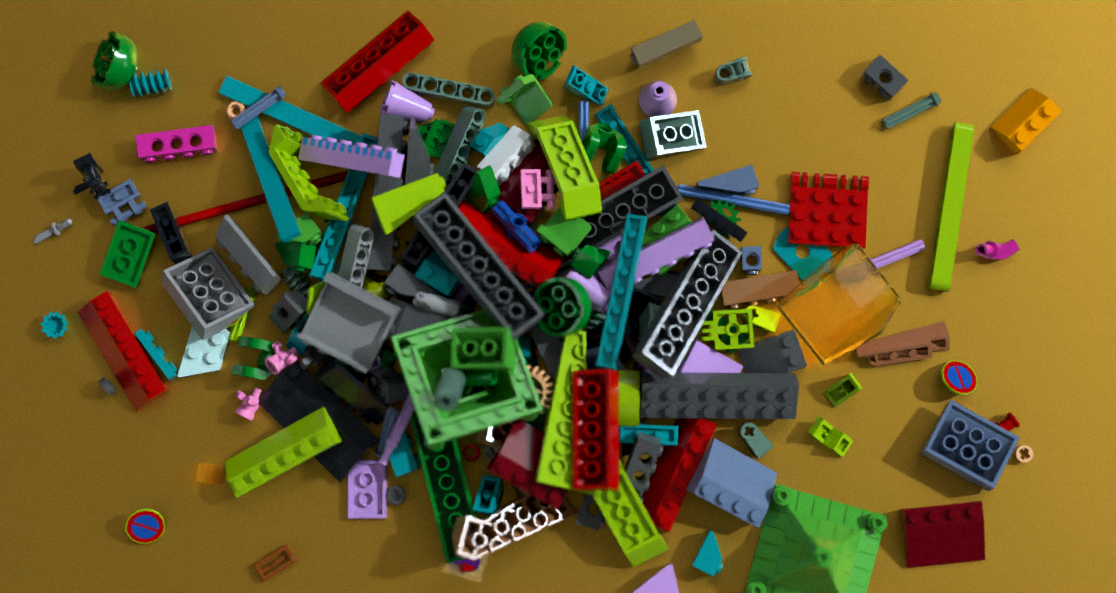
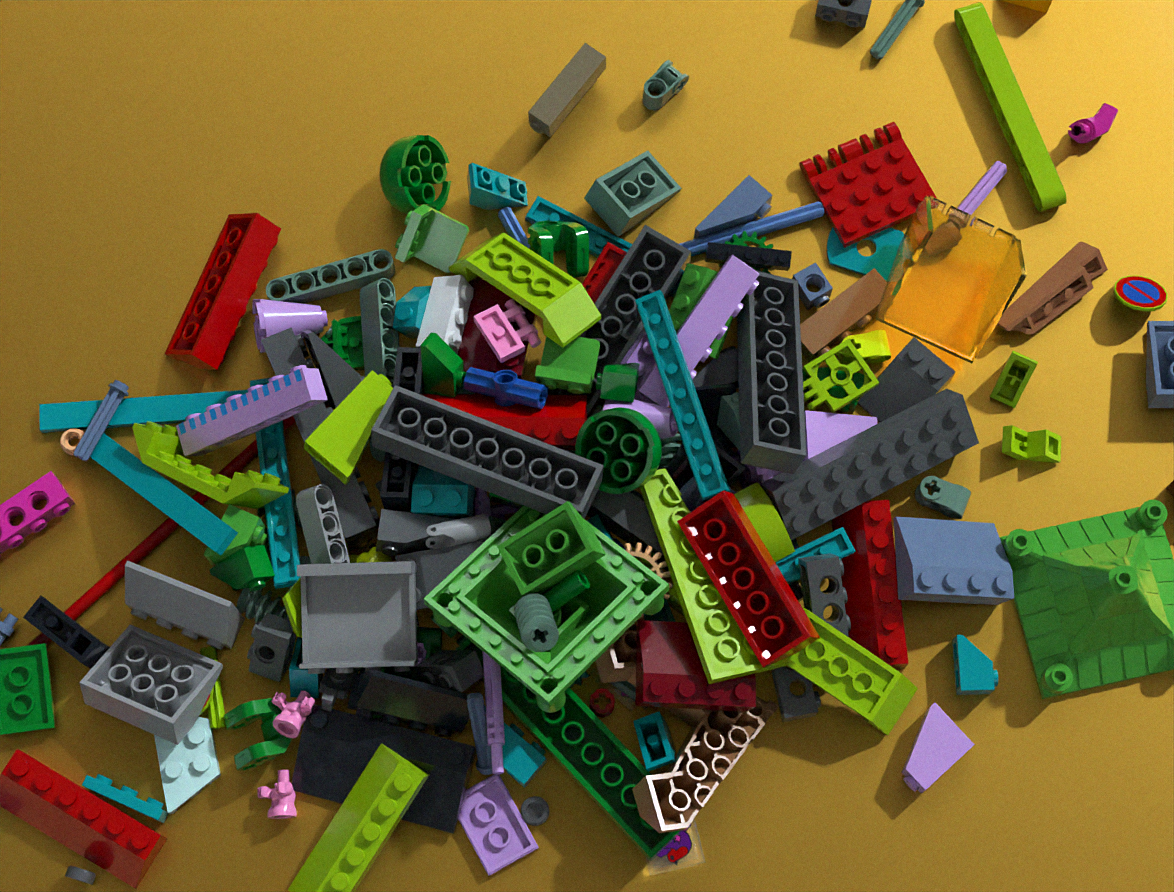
camera: 30 degrees left, 10 degrees down
lavender cone [639,81,677,117] -> none

